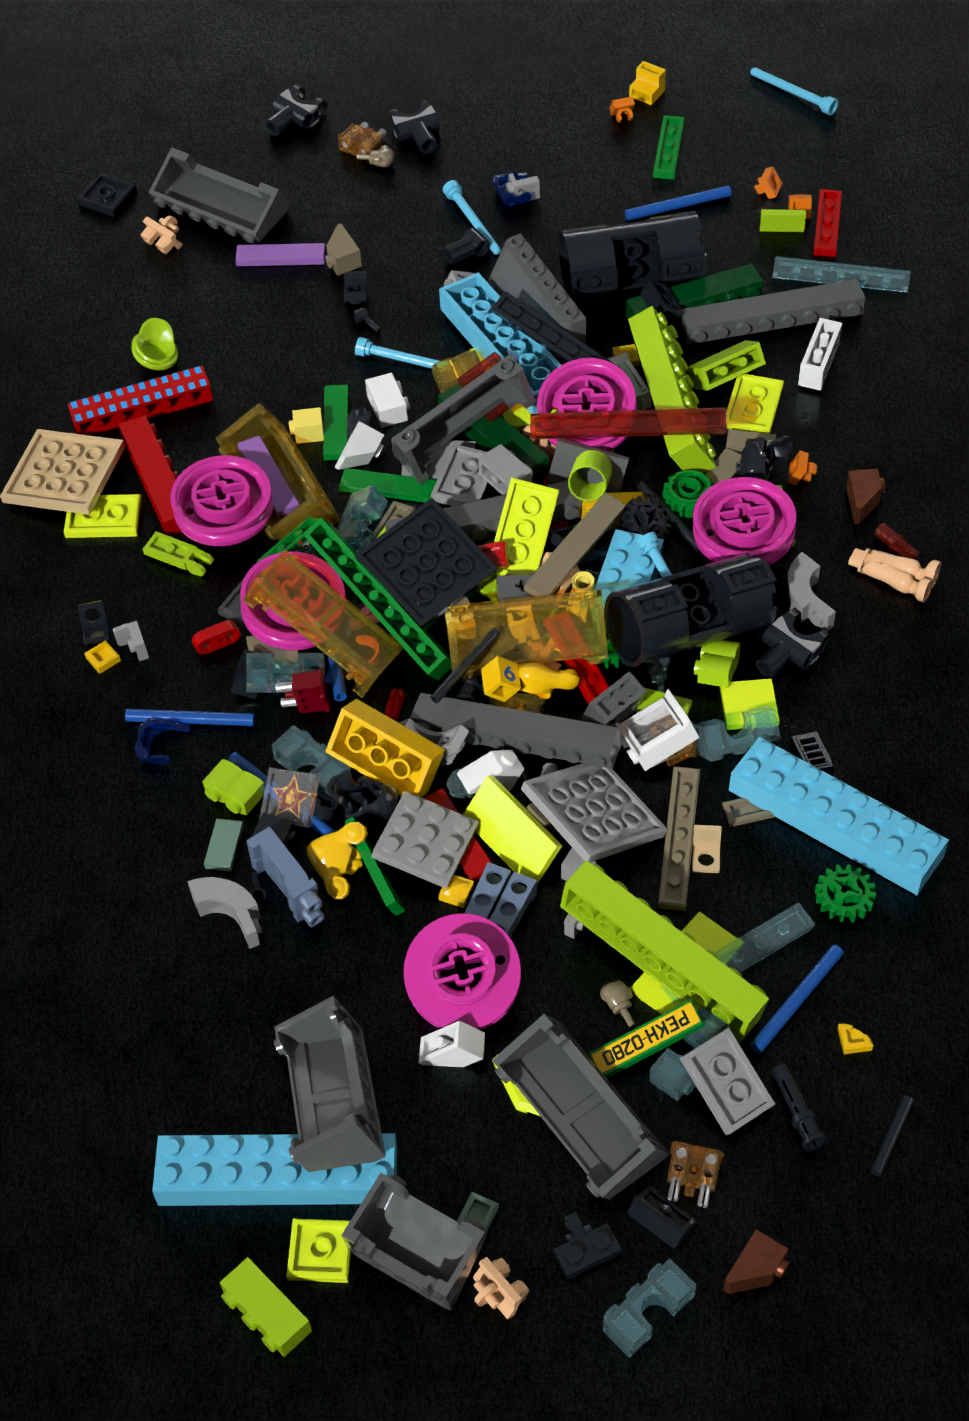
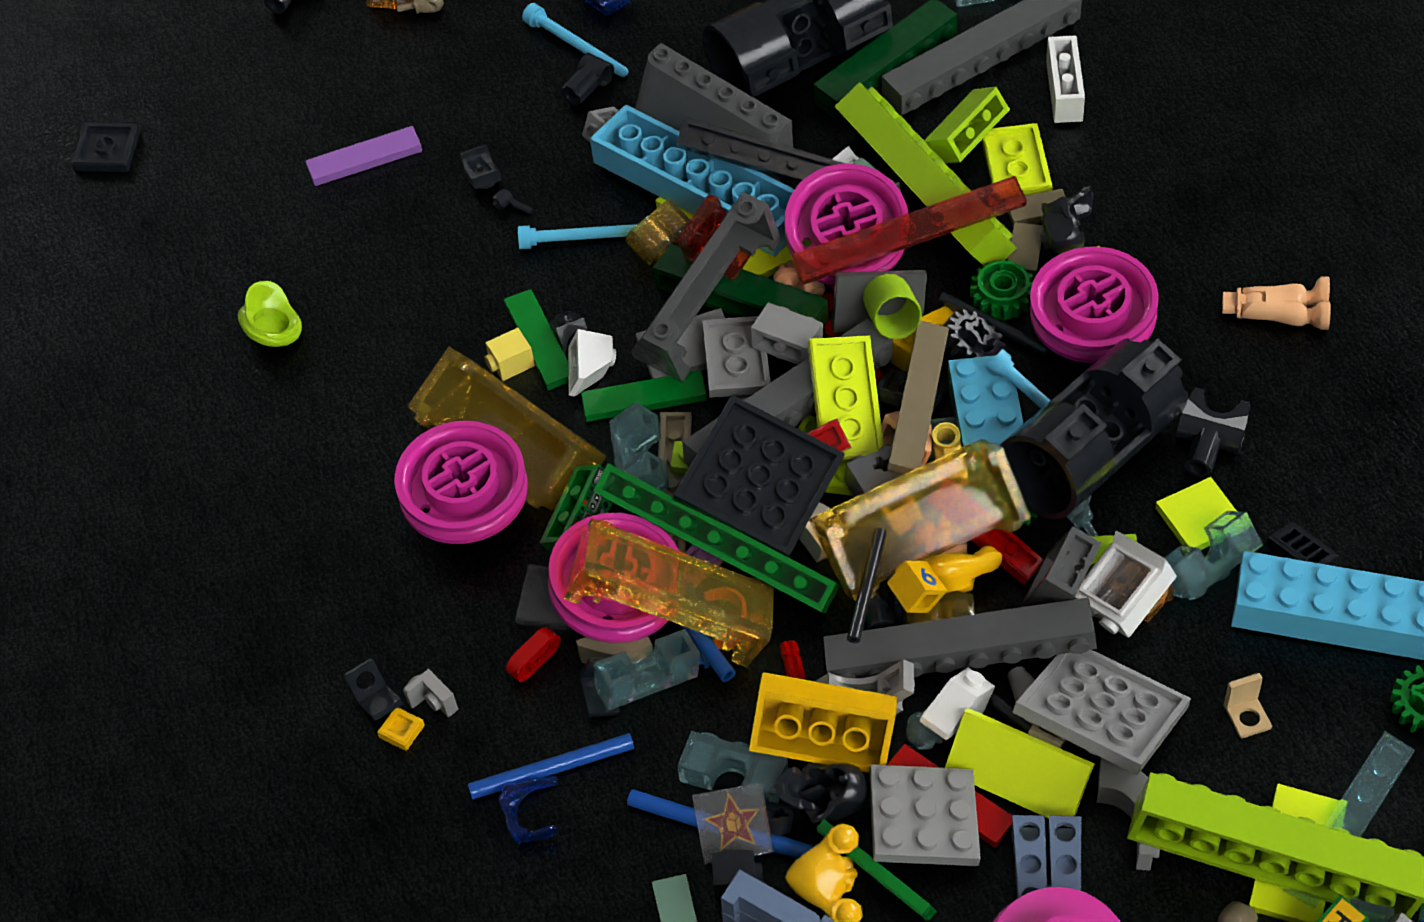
camera: 20 degrees left, 0 degrees up
tan plate [0,429,125,515] -> none
neon yellow tile [64,494,142,538] -> none
red brick [67,366,213,436] -> none
red brick [119,415,193,537] -> none
light nougat hips [141,216,183,254] -> none
lime hinge [143,531,214,577] -> none
dark grey windscreen [148,147,291,244] -> none
lime brick [203,759,266,815] -> none
medium lavender tile [237,436,299,517] -> none
dark red piece [275,670,330,713] -> none
dark tan slope [325,224,362,275] -> none
white brick [365,373,410,428] -> none
yellow tile [439,875,474,908] -> none
yellow tile [612,344,640,367] -> none
black slope [641,280,684,321] -> none
dark tan tile [658,766,700,911] -> none
lime brick [694,640,740,688] -> none
dark tan tile [722,798,775,827] -> none
light grey arch [786,552,836,632] -> none
orange tile [788,450,817,485] -> none
copper slope [846,469,885,524] -> none
clear red axle [874,523,919,560] -> none

